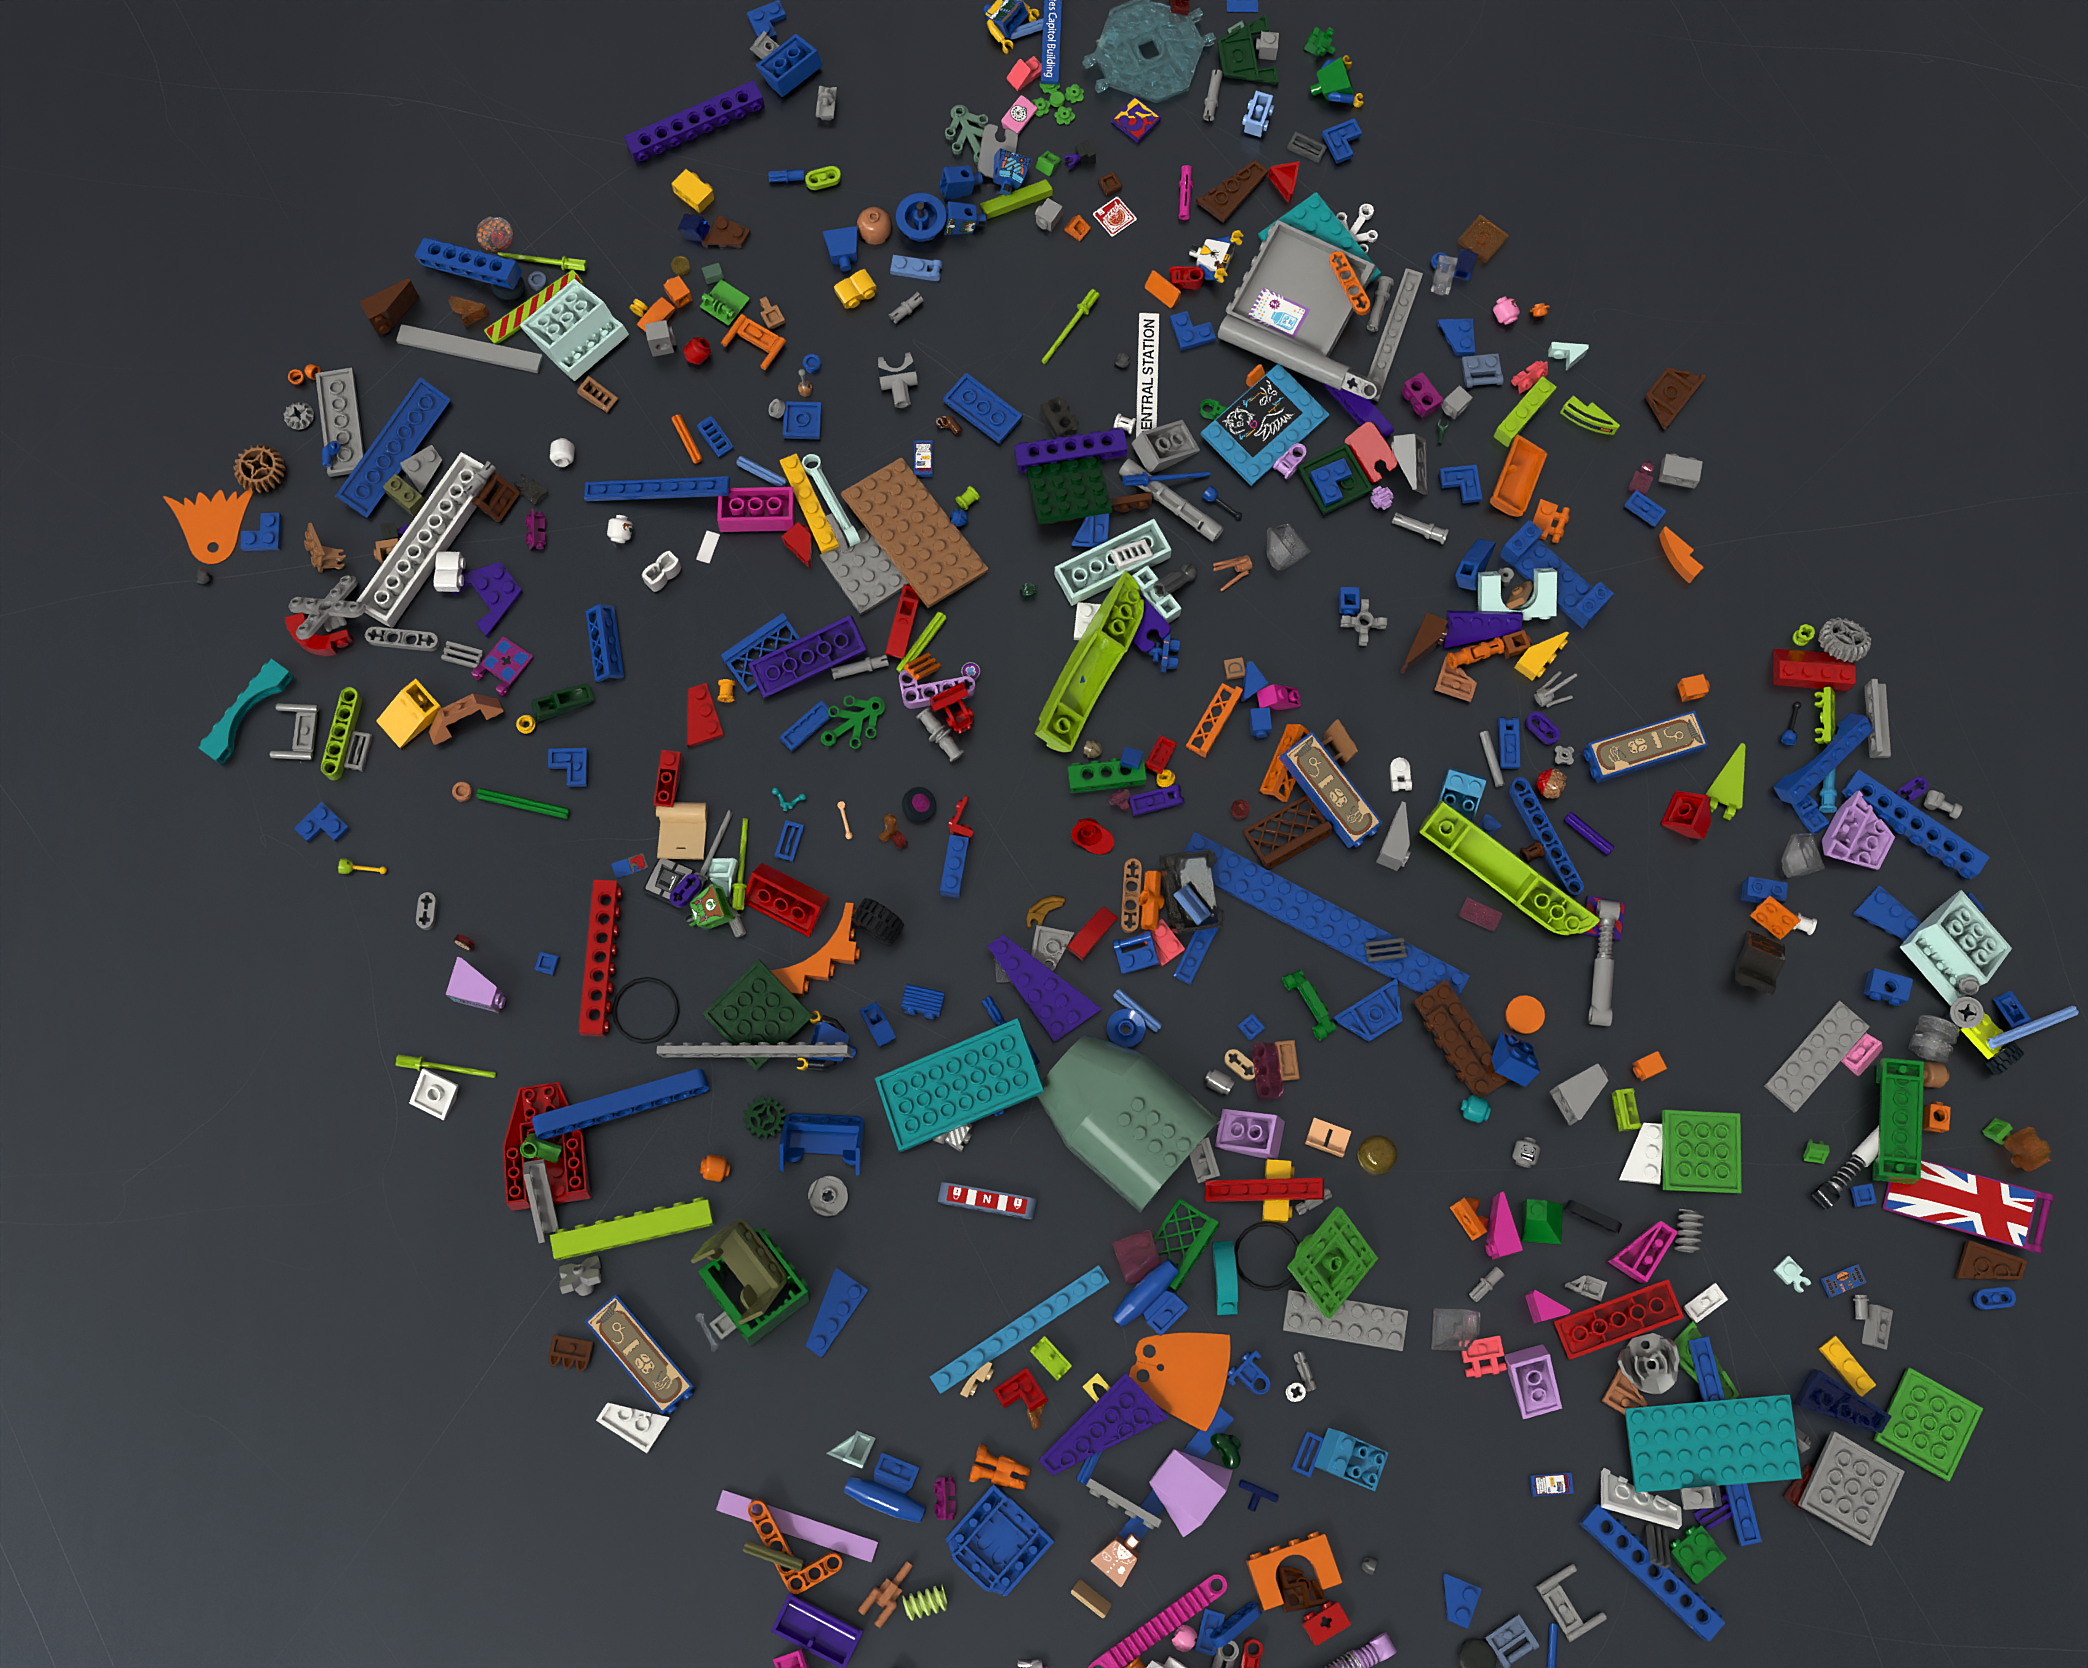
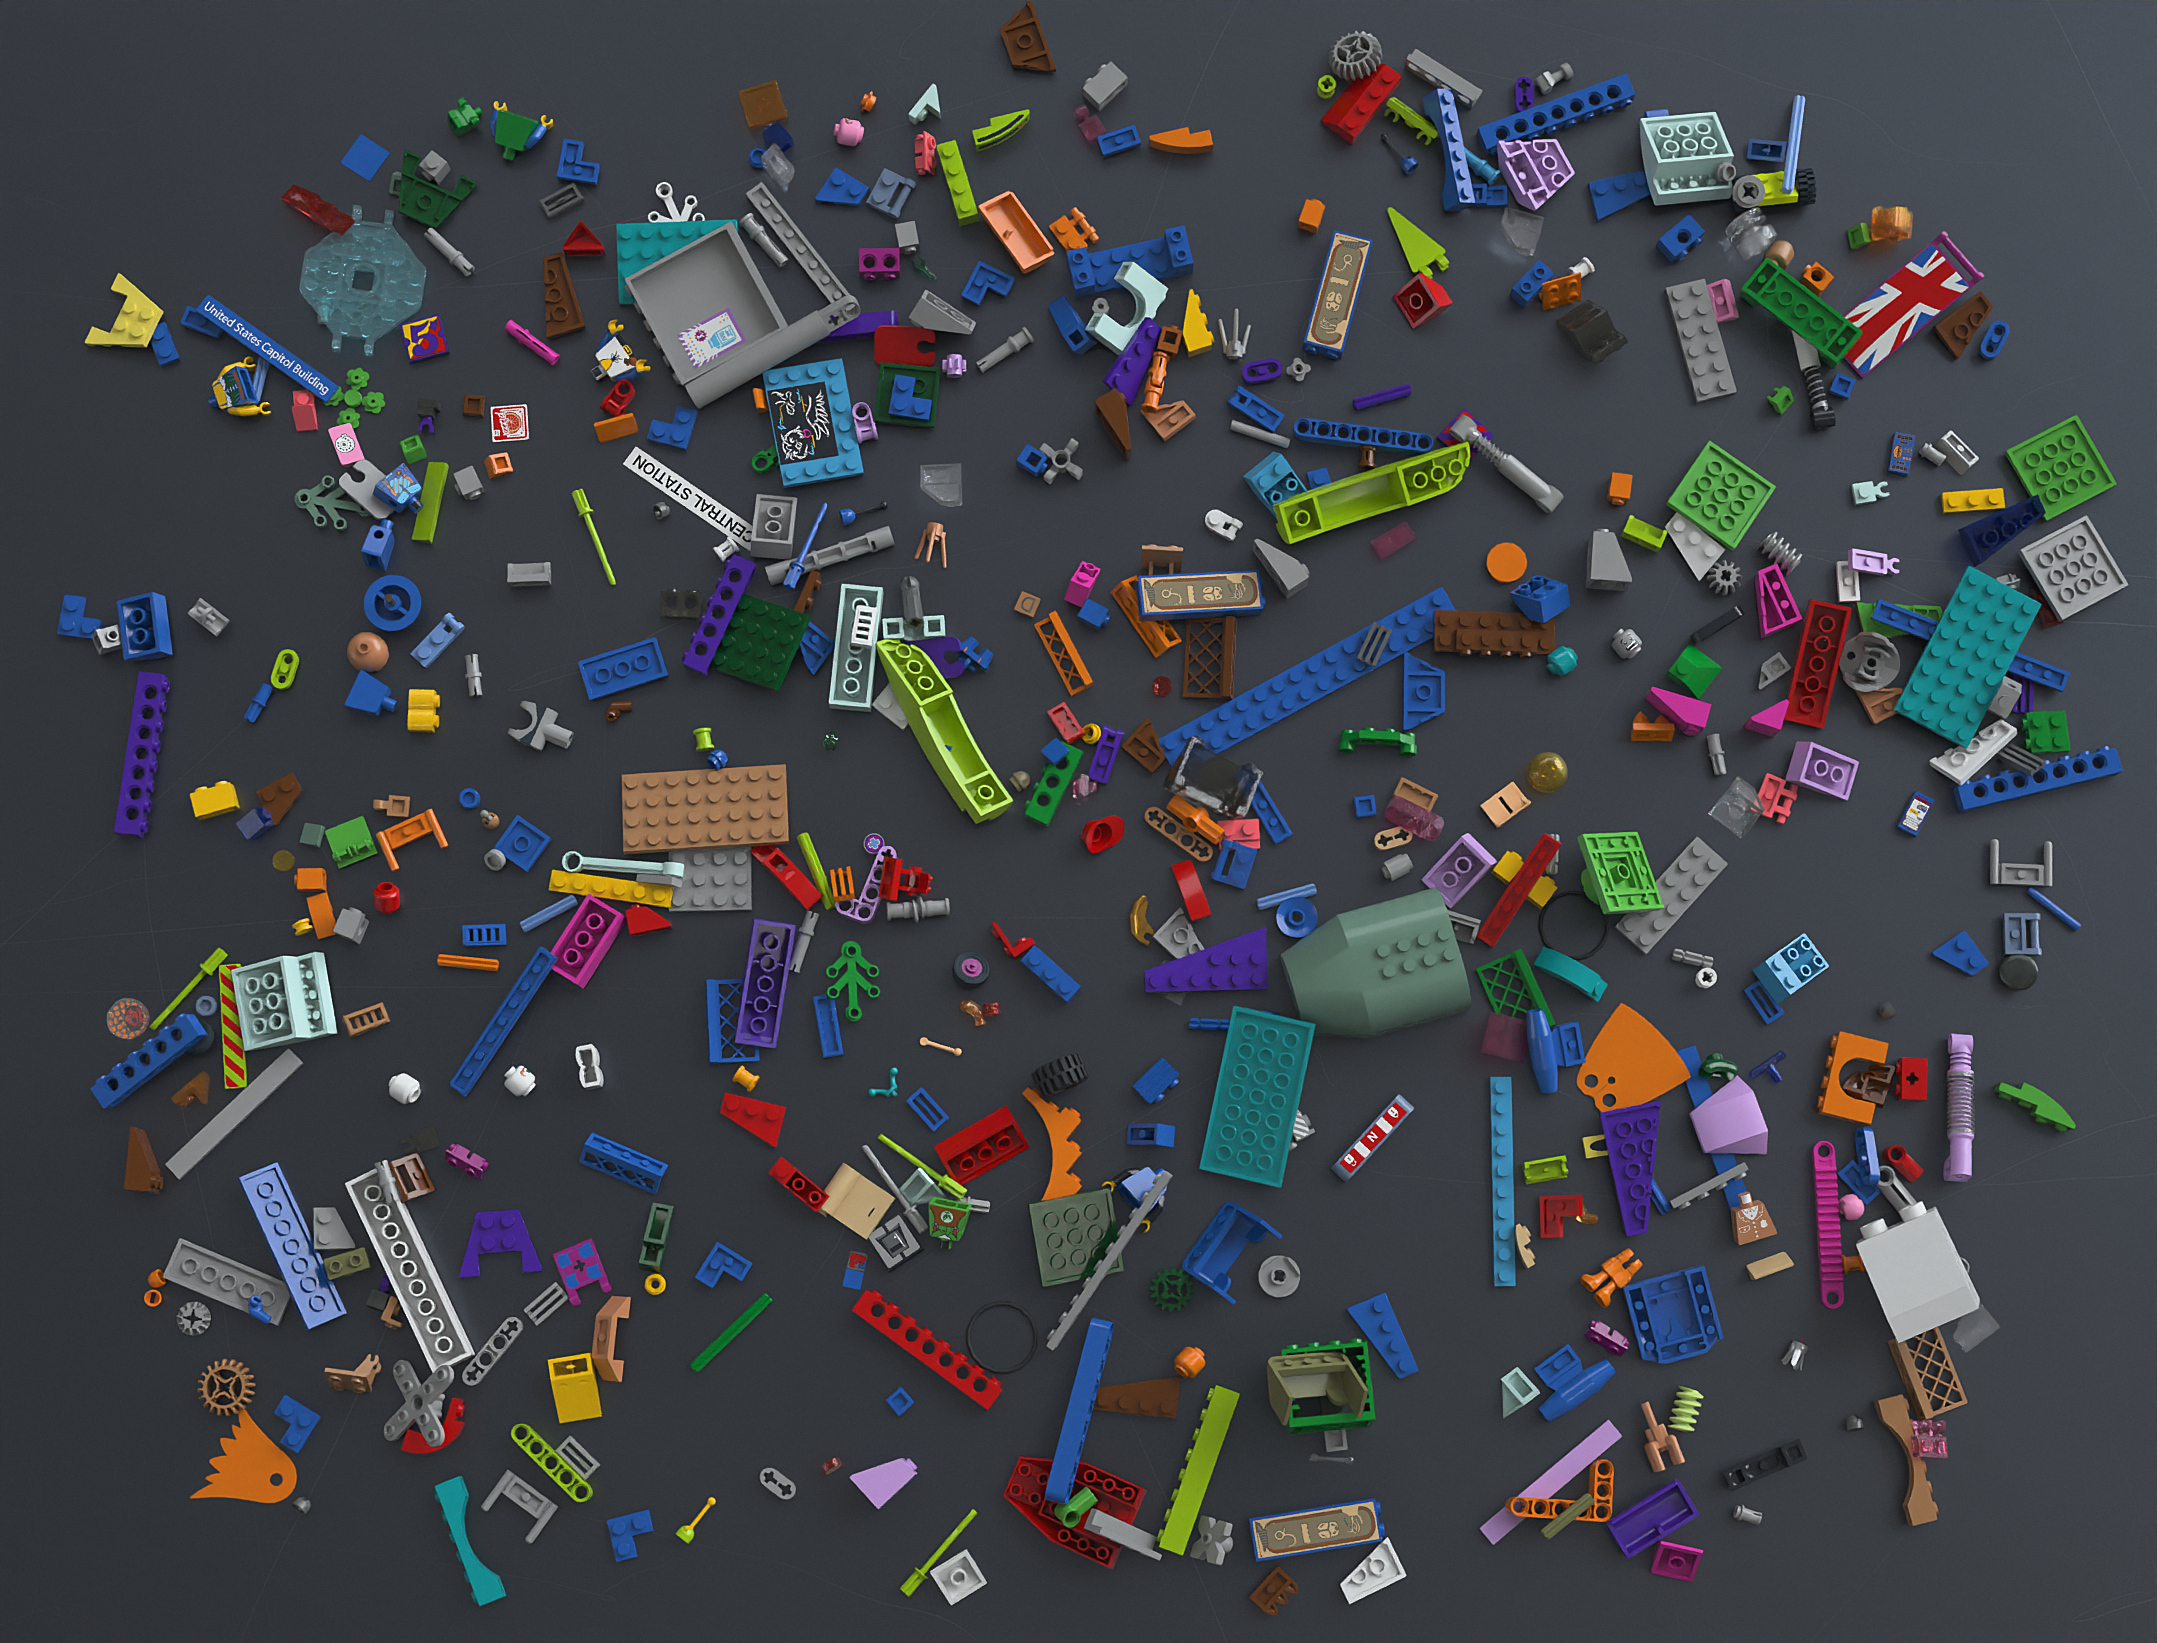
camera: 55 degrees left, 5 degrees up
white brick [434,552,466,592] -> none
nougat tile [452,782,473,802] -> none
dark purple beam [670,874,702,908] -> none
white sticker [696,531,720,563] -> none
tile [914,440,933,477] -> none
blue torso [944,202,986,235] -> none
medium blue tile [1174,884,1211,925] -> none
blue pin [1226,1350,1271,1395] -> none
blue slope [1241,661,1268,702] -> none
light blue brick [1242,91,1274,137] -> none
orange beam [1329,251,1370,315] -> none
medium nougat plate [1506,580,1534,610] -> none
medium nougat piece [1536,768,1567,799] -> none
none -> light grey hinge [507,562,551,587]
none -> reddish brown wing [1093,1376,1180,1419]
none -> reddish brown wing [1122,717,1166,774]
none -> light grey gear [1707,560,1742,595]
none -> lavender plate [1848,549,1899,576]

